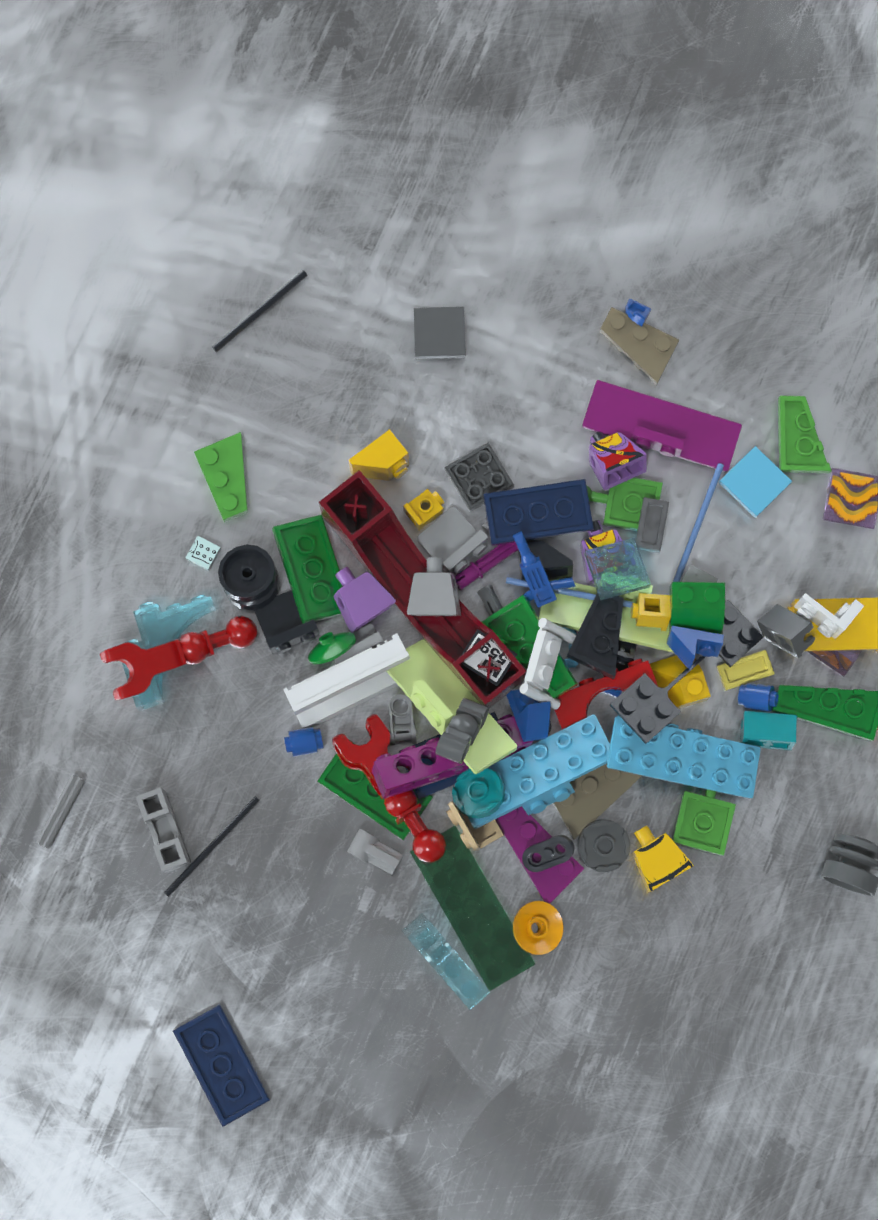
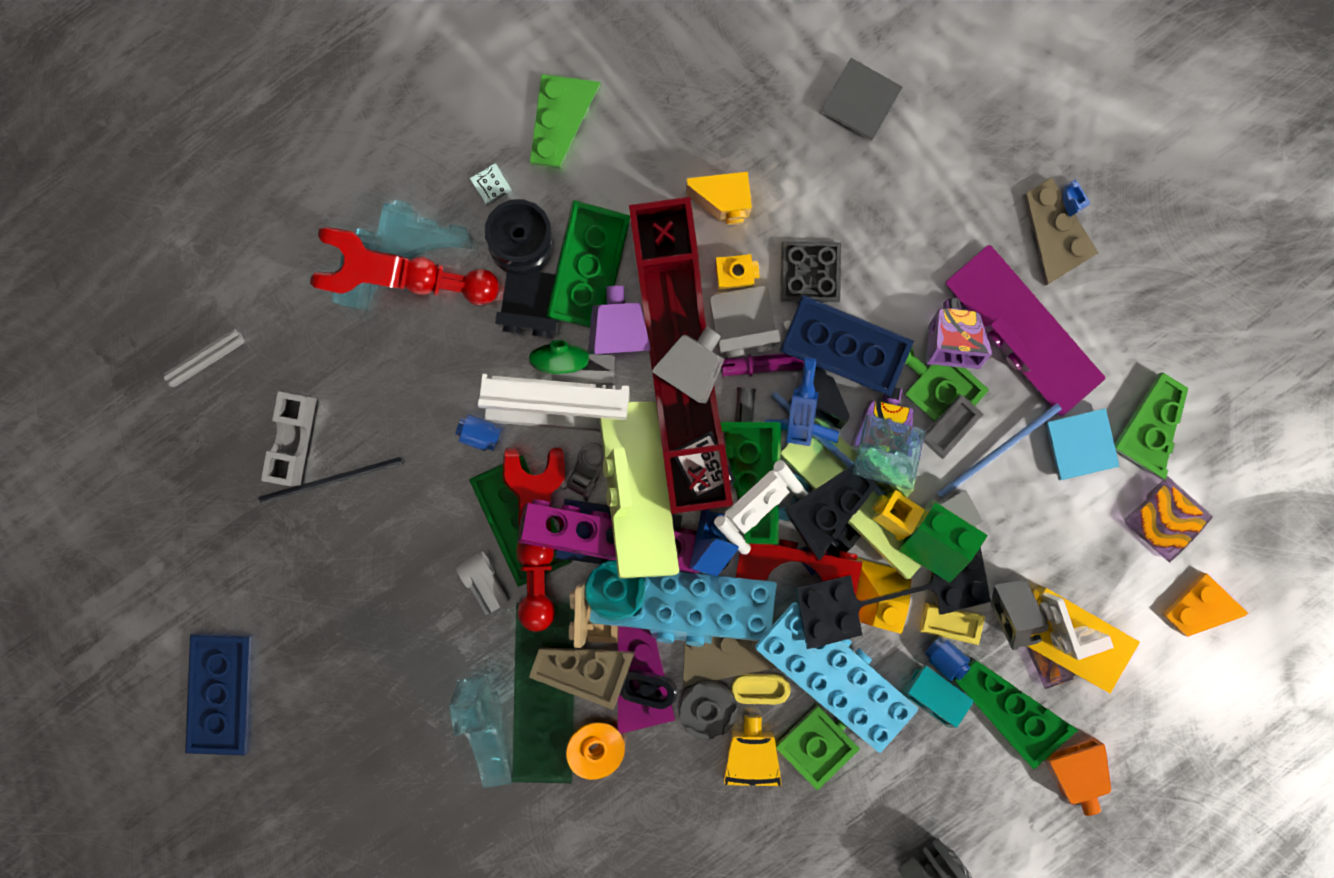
camera: 35 degrees right, 10 degrees up
dark grey piece [435,698,489,764] -> none
blue slope [667,626,724,669] -> none
none -> dark tan wing [529,647,635,710]
none -> light yellow tile [731,673,791,704]

